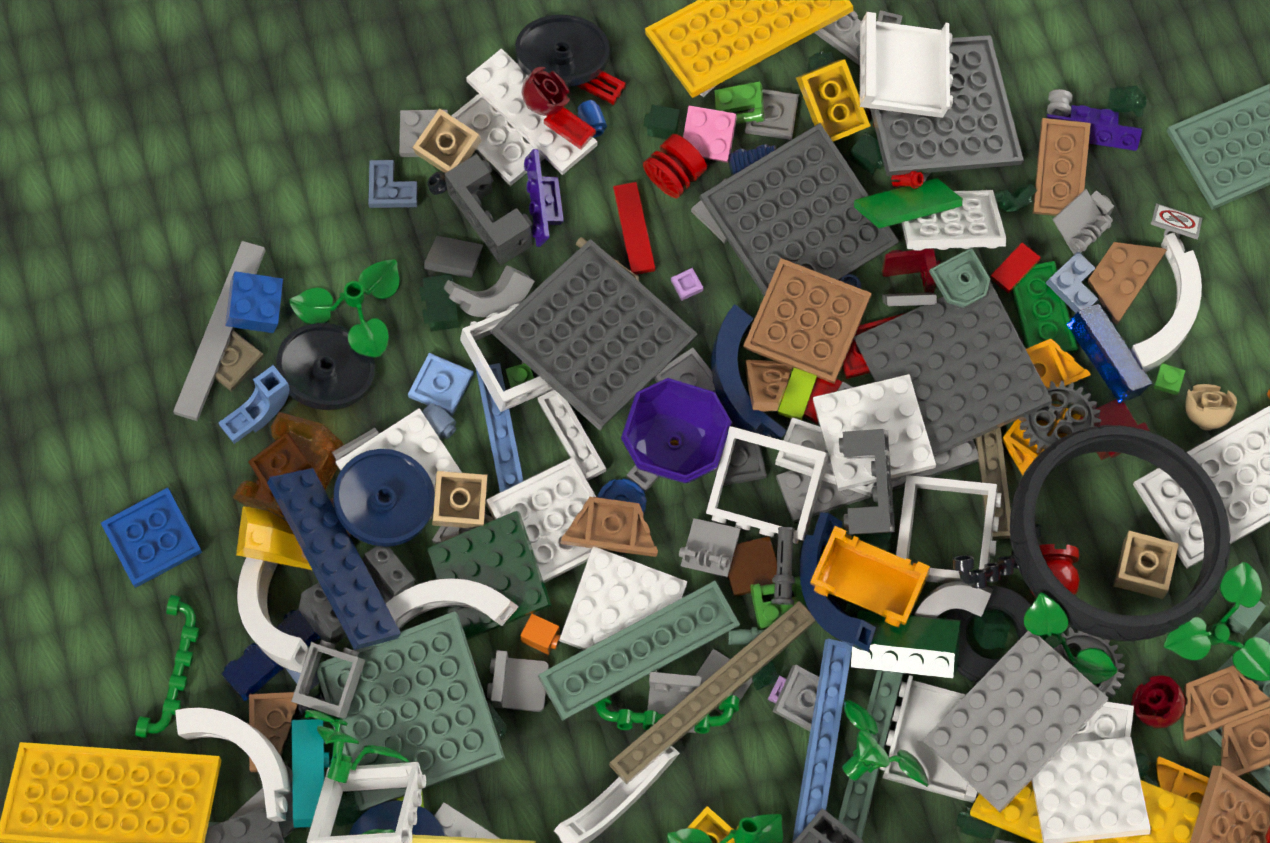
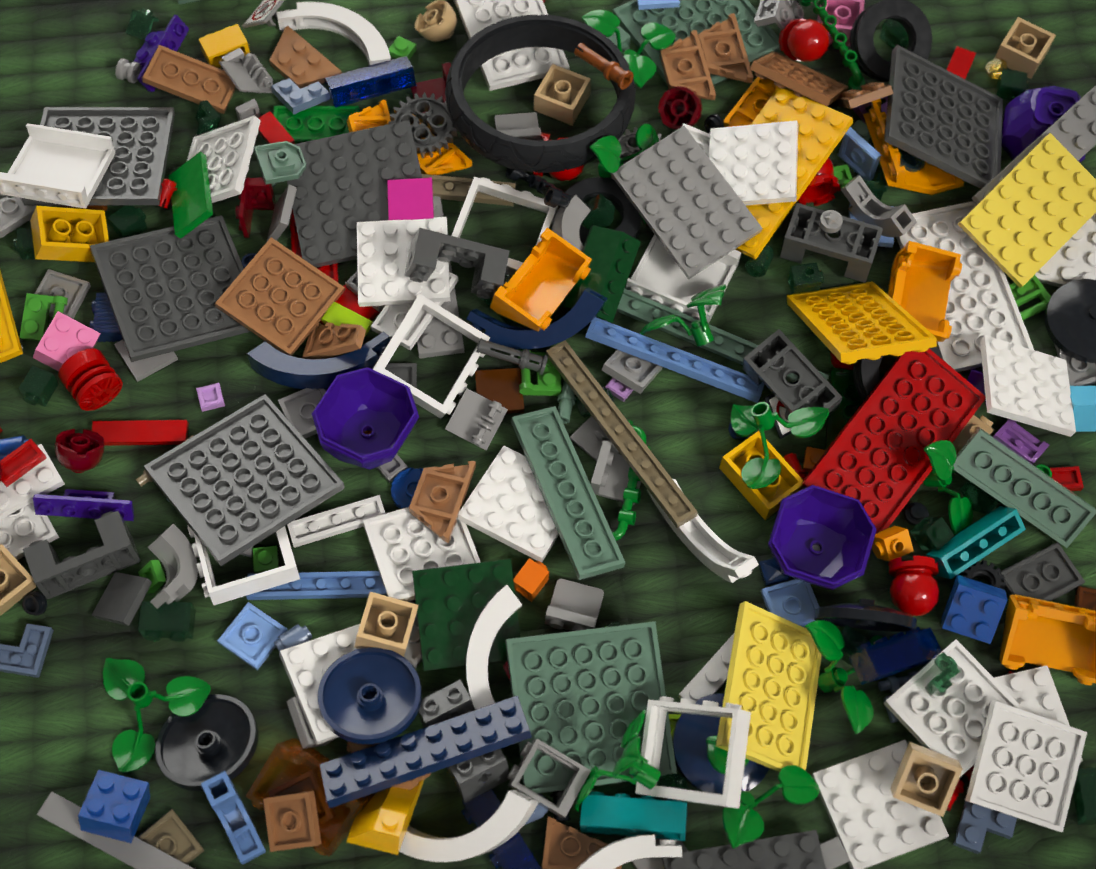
camera: 85 degrees left, 5 degrees down
none -> dark red cylinder [55,429,105,473]
none -> bright green plate [138,560,166,594]
none -> yellow brick [199,24,250,68]
none -> light grey tile [235,99,261,121]
none -> medium nougat plate [263,791,321,852]
none -> dark pink tile [387,177,434,220]
none -> light grey bracket [495,112,541,141]
none -> dark orange pin [574,43,634,90]
none -> black plate [704,114,724,134]

